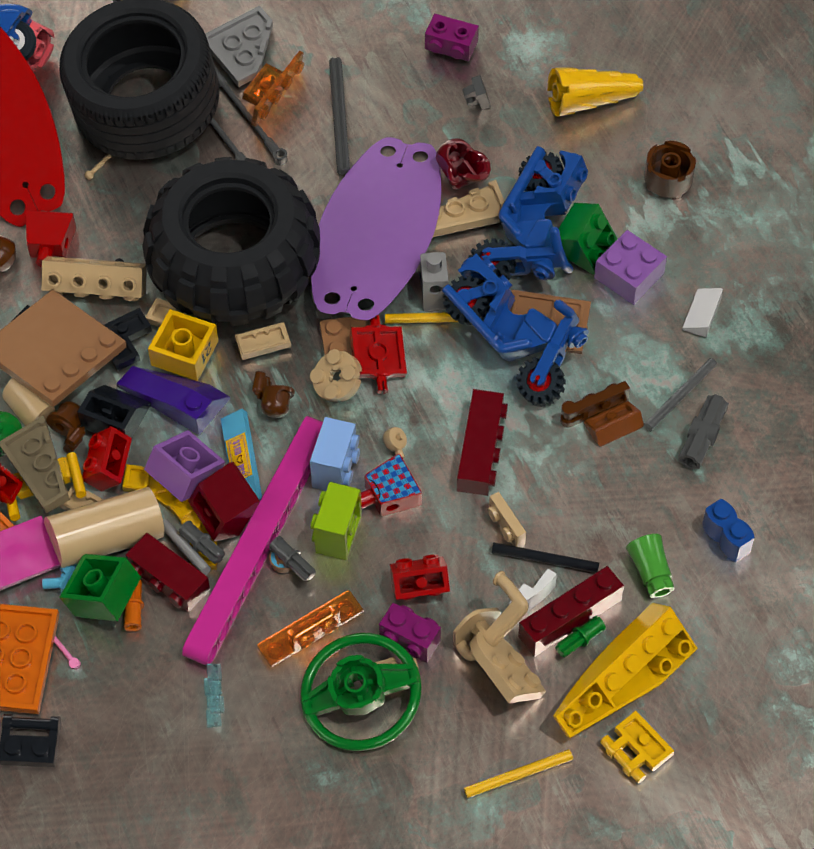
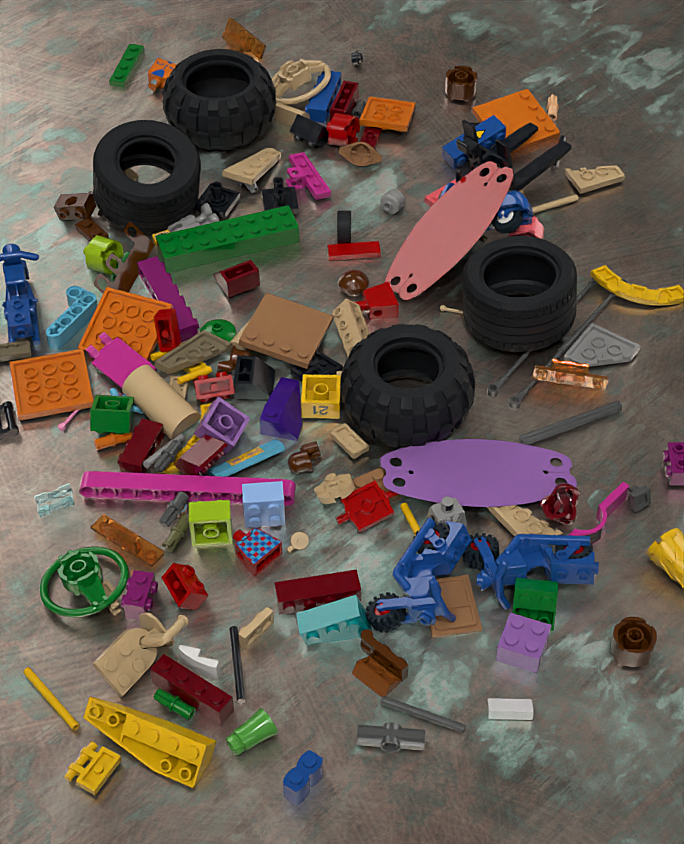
camera: 70 degrees right, 10 degrees down
none -> olive axle [162,514,189,552]
none -> teal wedge [296,595,372,645]
none -> dark pink piece [569,482,629,544]

